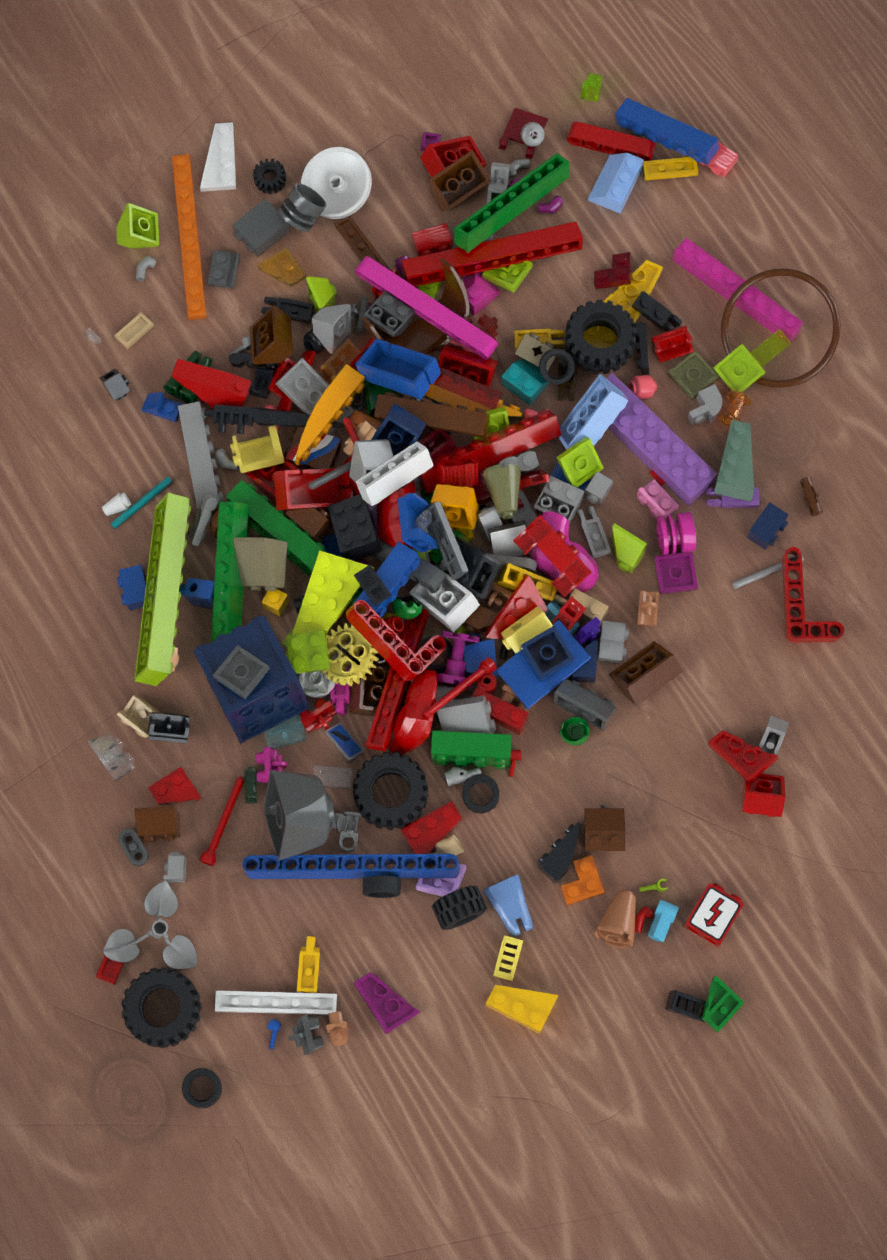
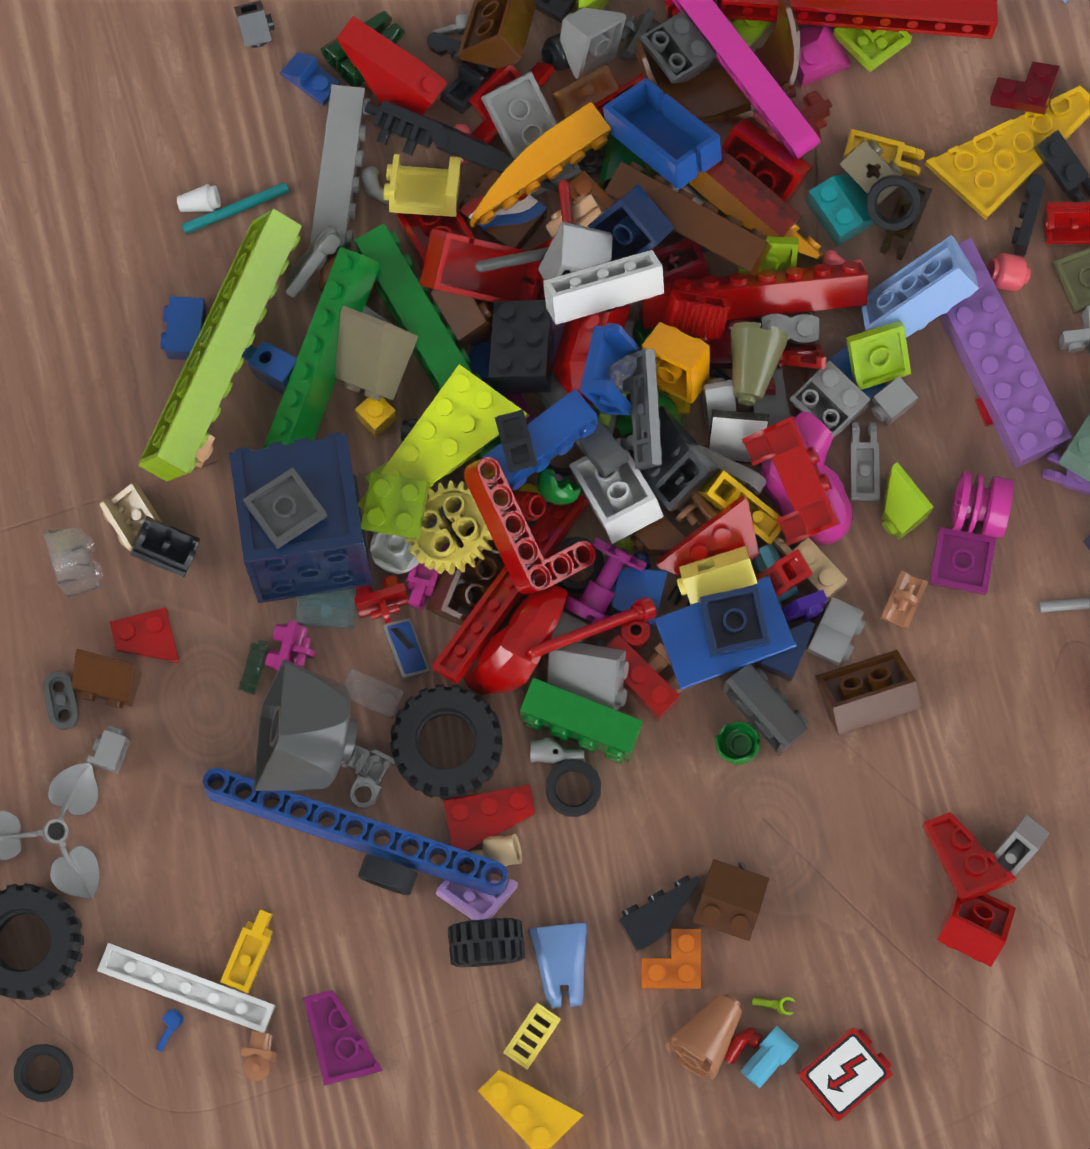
camera: 15 degrees right, 5 degrees up
red piece [199,777,244,866] -> none
dark grey hips [288,1015,324,1055] -> none
red hand [508,750,522,777] -> none
black tyre [565,300,636,374] -> none
bright pink bracket [637,479,679,519] -> none

